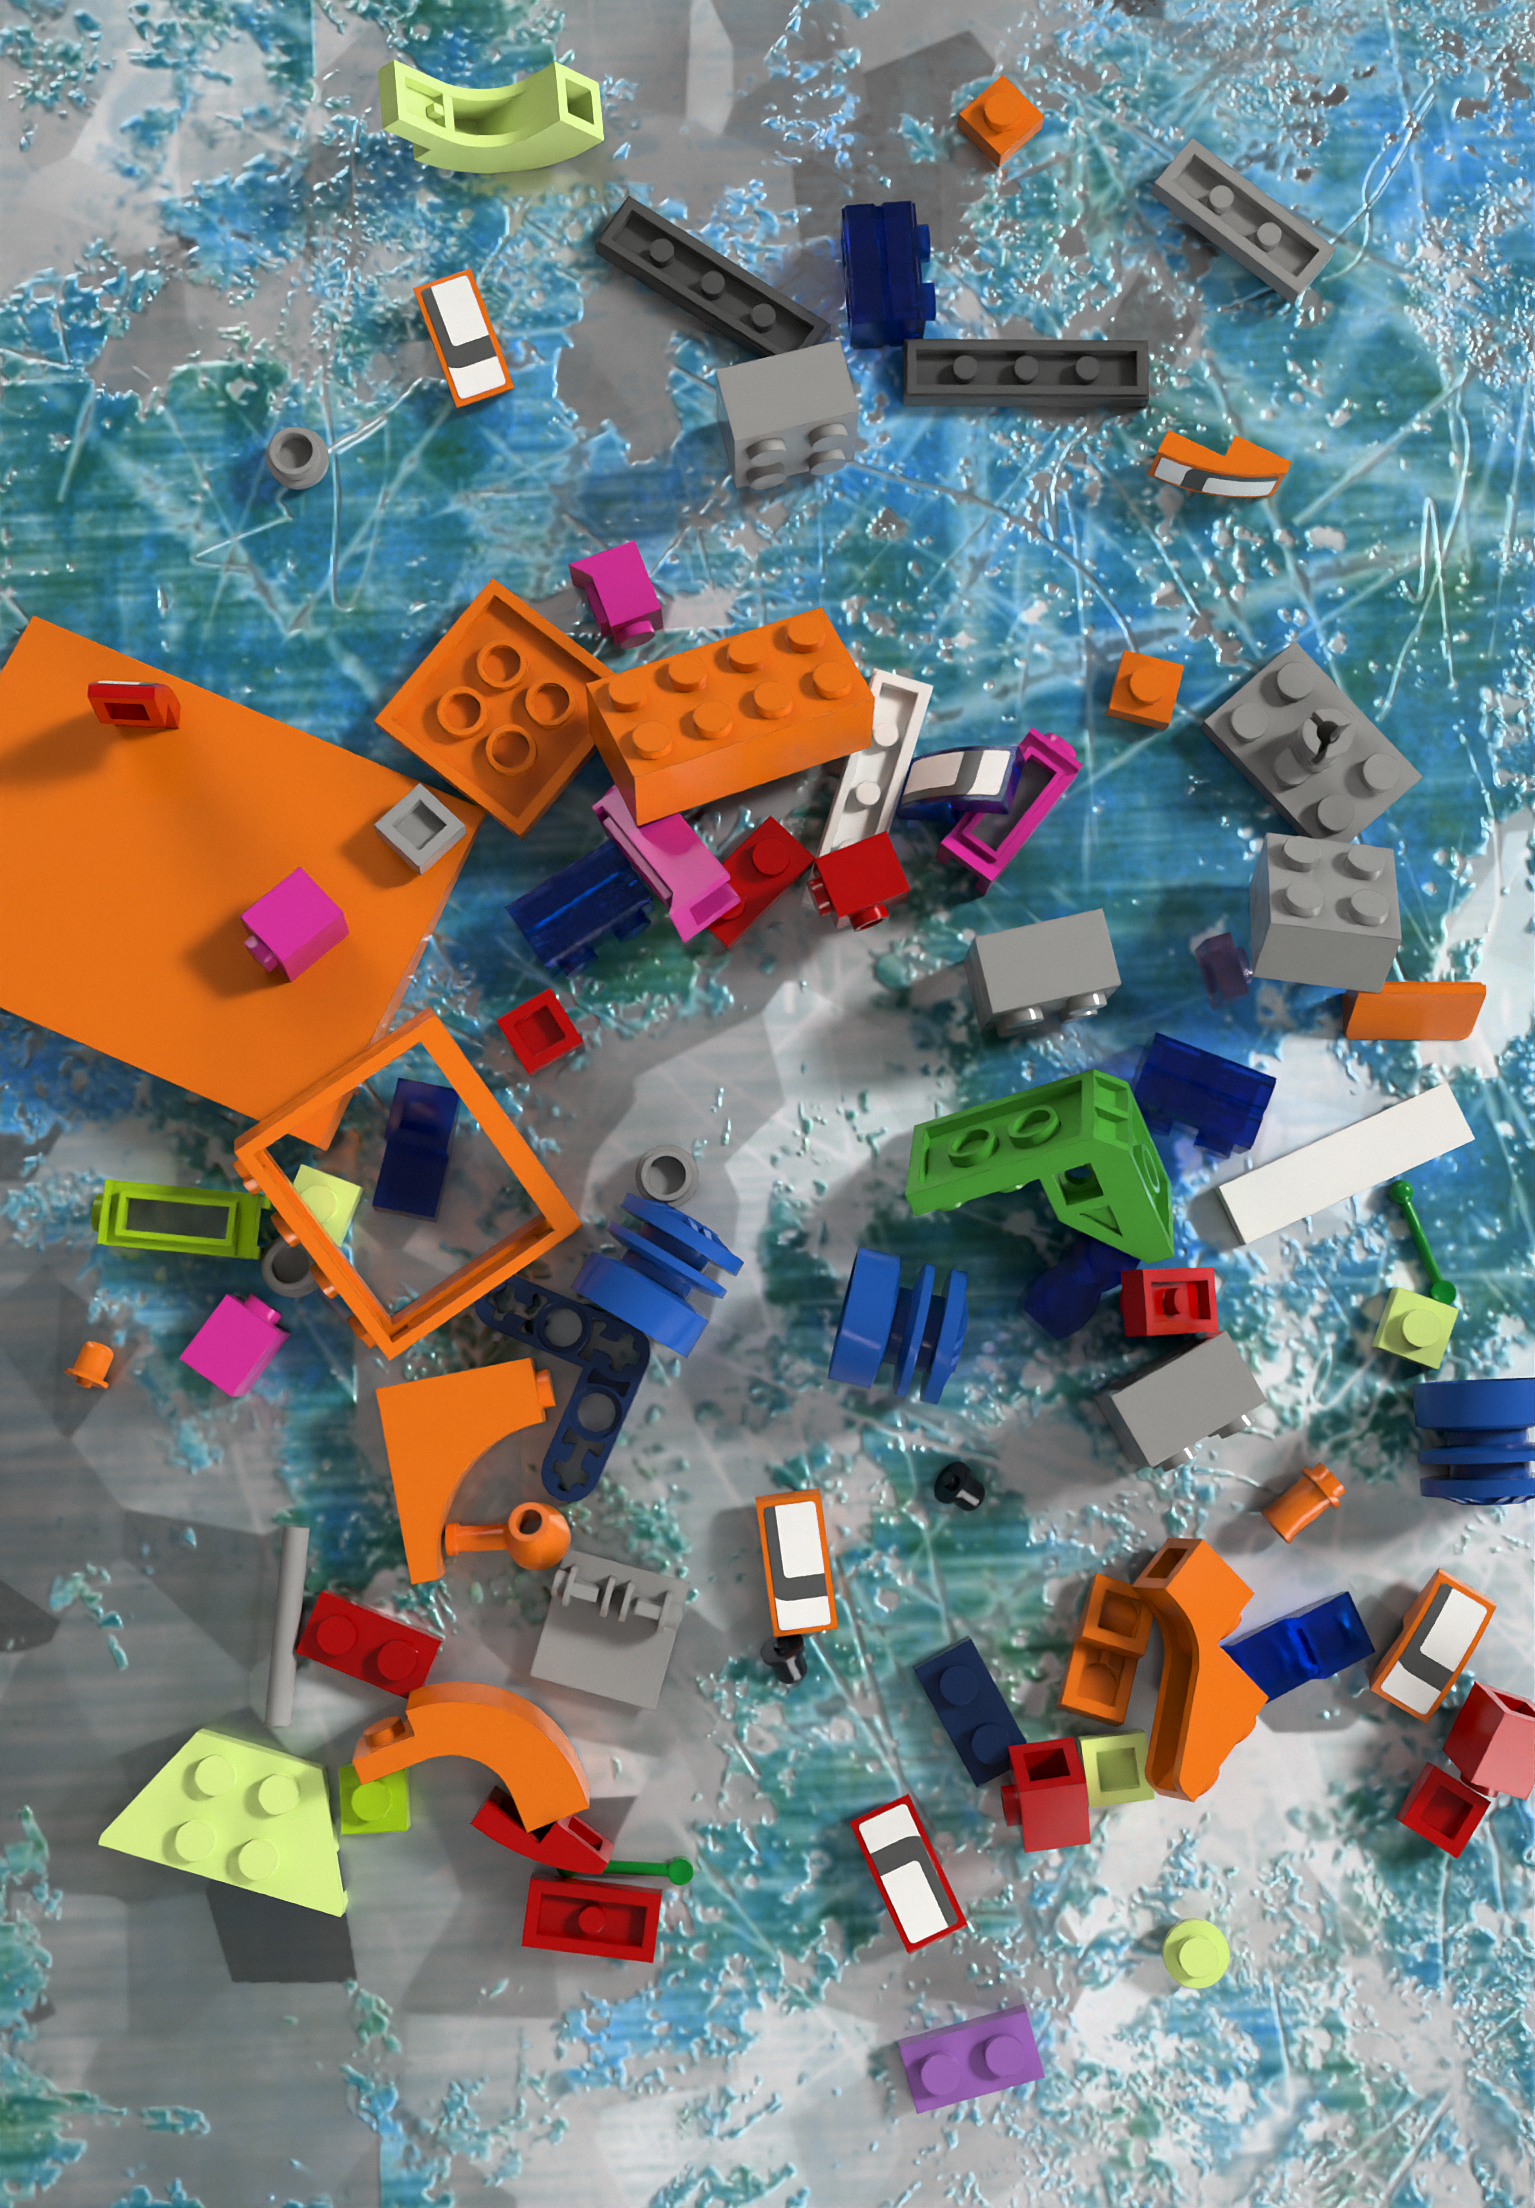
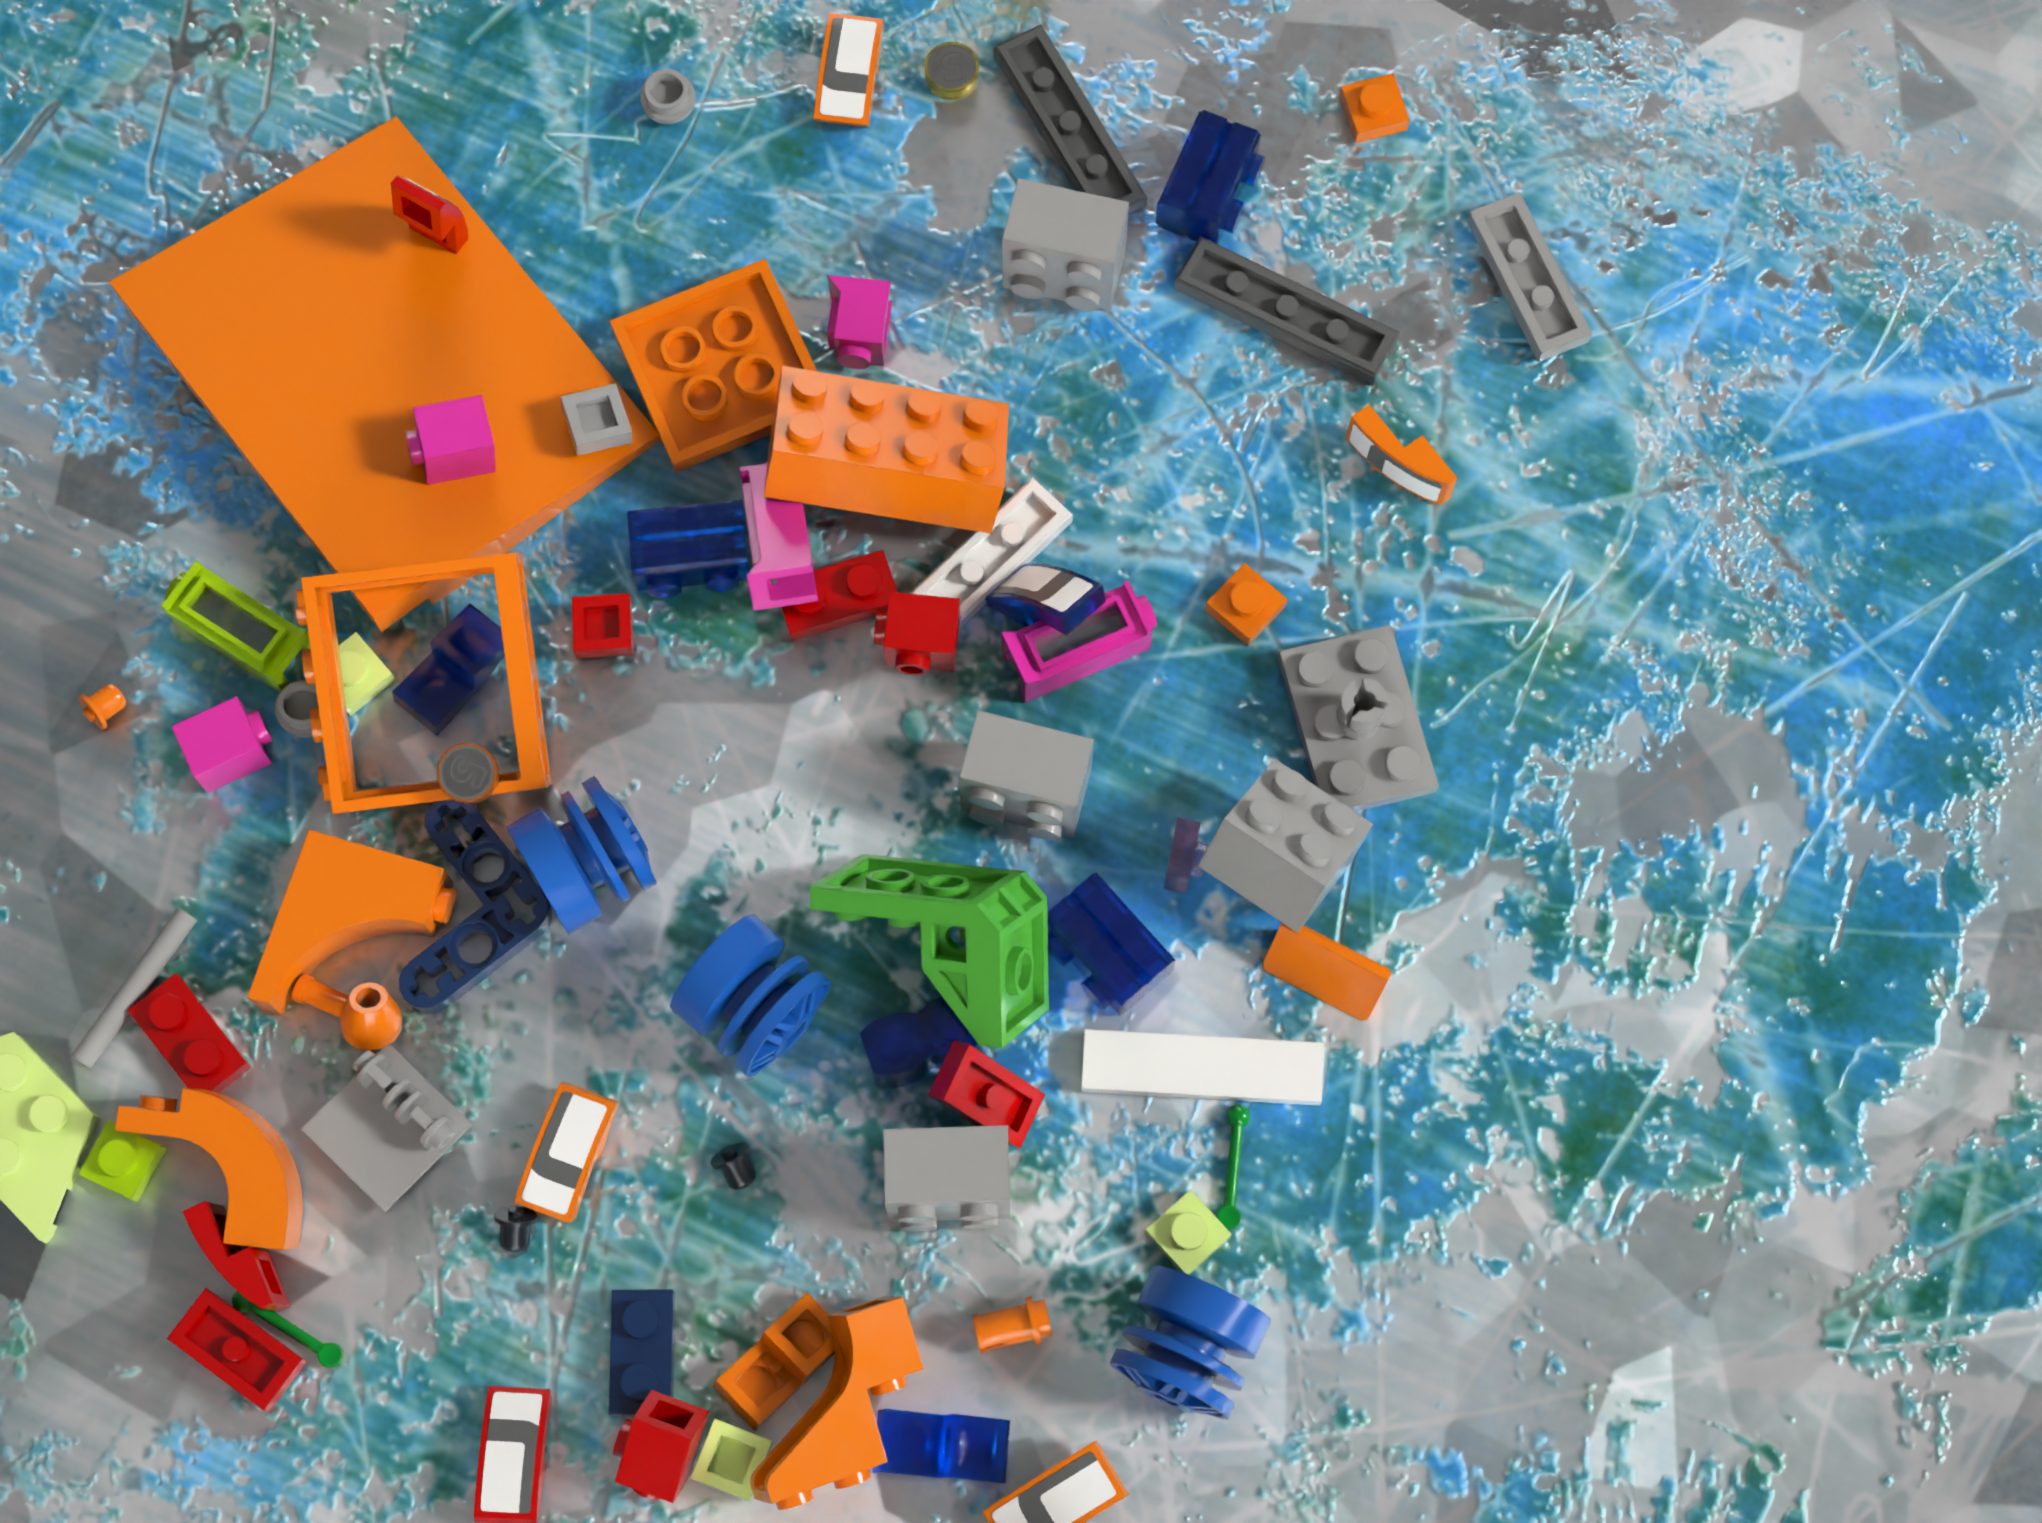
camera: 30 degrees right, 10 degrees down
light grey plate [635,1145,699,1208] -> none
none -> tile [437,743,499,804]
none -> tile [925,42,979,100]

